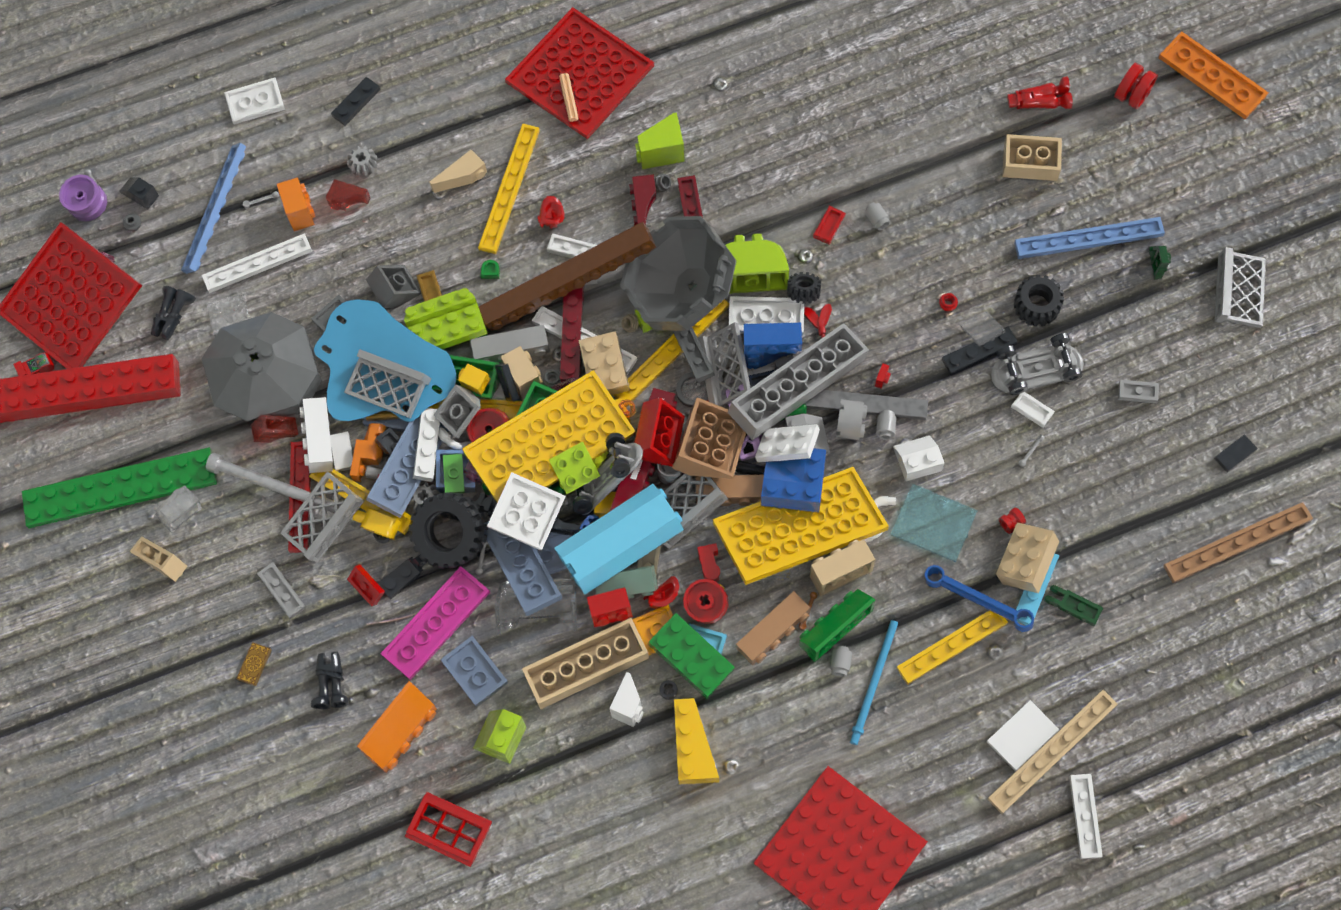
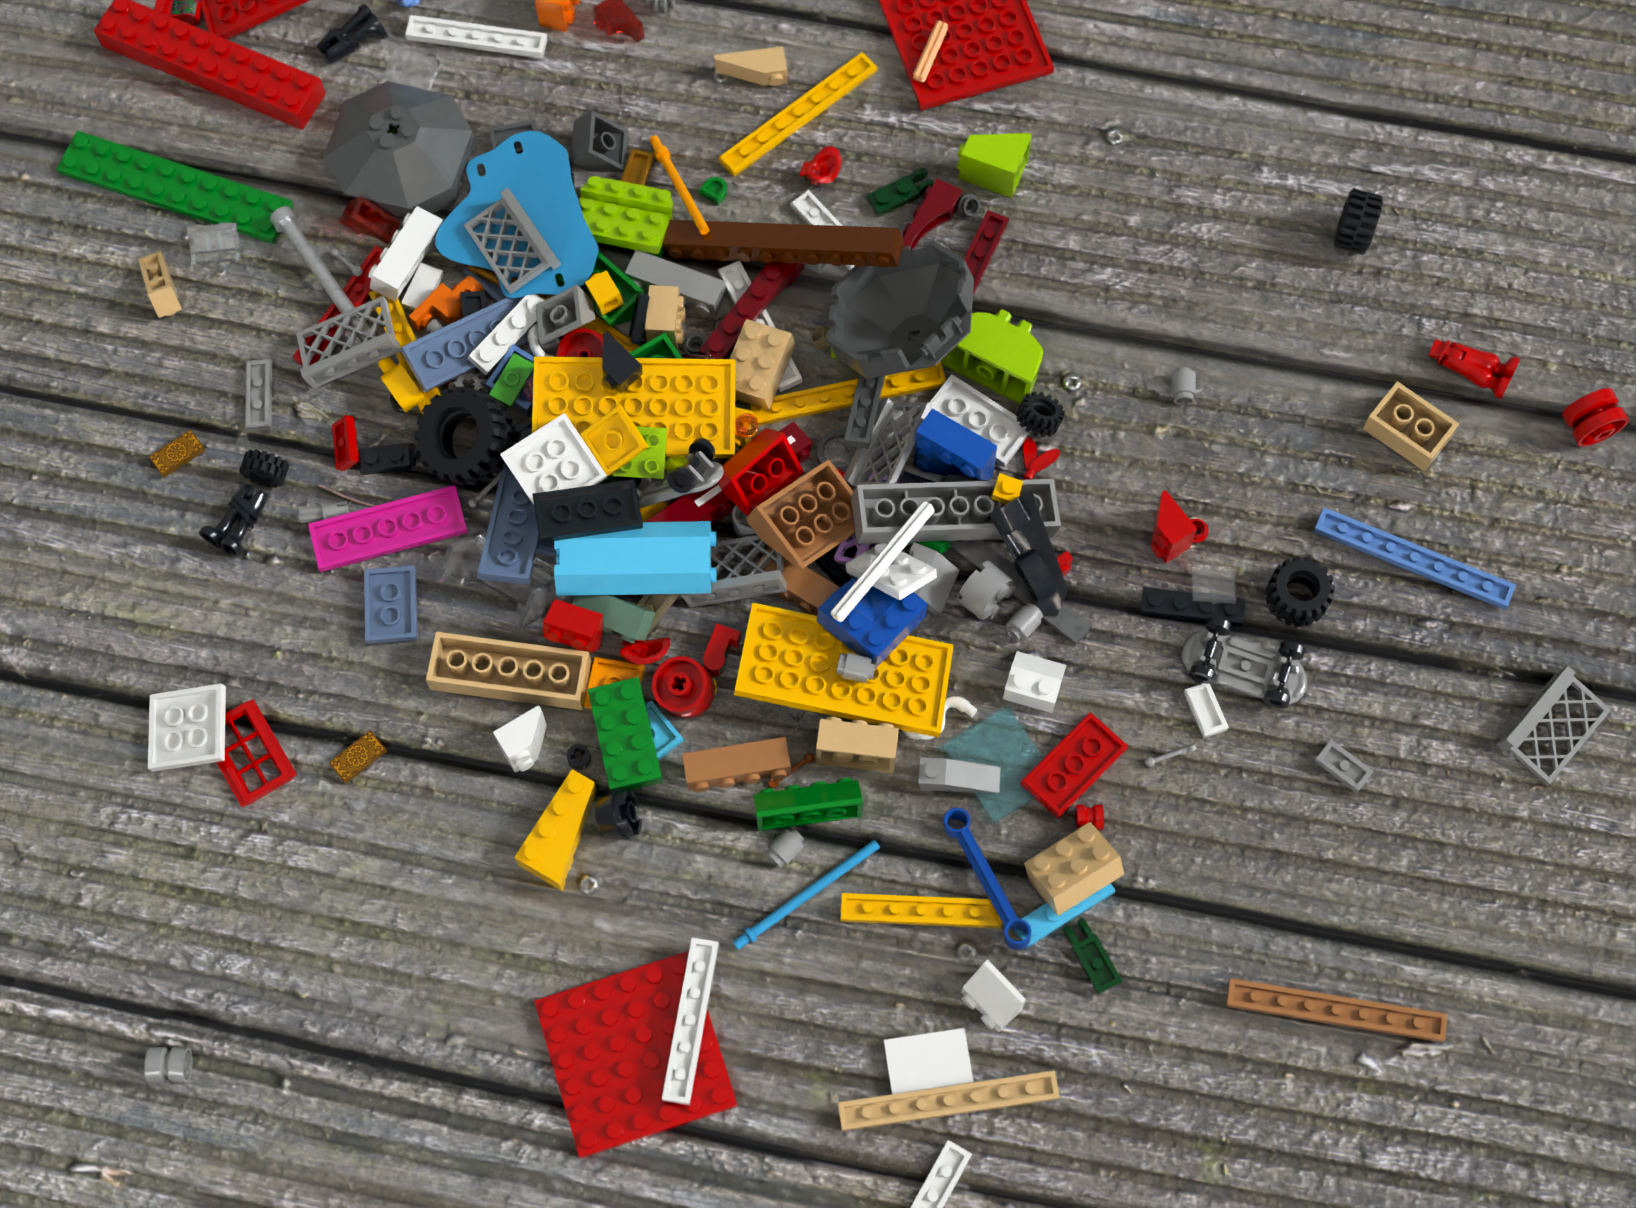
camera: 30 degrees right, 0 degrees up
orange slope [357,681,437,773] -> none
lime slope [473,709,526,764] -> none
red tile [813,206,846,245] -> none
dark green wing [1148,246,1171,280] -> none
black tile [1214,434,1258,473] -> none
none -> white plate [148,684,226,772]
none -> black tyre [239,449,289,487]
none -> light grey axle [298,501,349,523]
none -> light grey hinge [329,249,363,277]
none -> tile [329,730,387,784]
none -> black tile [532,479,643,543]
none -> yellow tile [579,405,649,476]
none -> black cone [595,788,642,840]
none -> black slope [602,331,643,394]
none -> light orange bar [649,135,709,235]
none -> white plate [662,938,719,1105]
none -> white axle [830,501,935,622]
none -> light grey brick [836,653,876,684]
none -> dark green hinge [867,168,934,217]
none -> light grey slope [919,757,1001,794]
none -> white slope [961,960,1026,1032]
none -> black panel [989,490,1068,616]
none -> yellow plate [991,473,1023,504]
none -> red tile [1020,712,1129,819]
none -> red slope [1151,490,1197,564]
none -> black tyre [1334,188,1383,255]

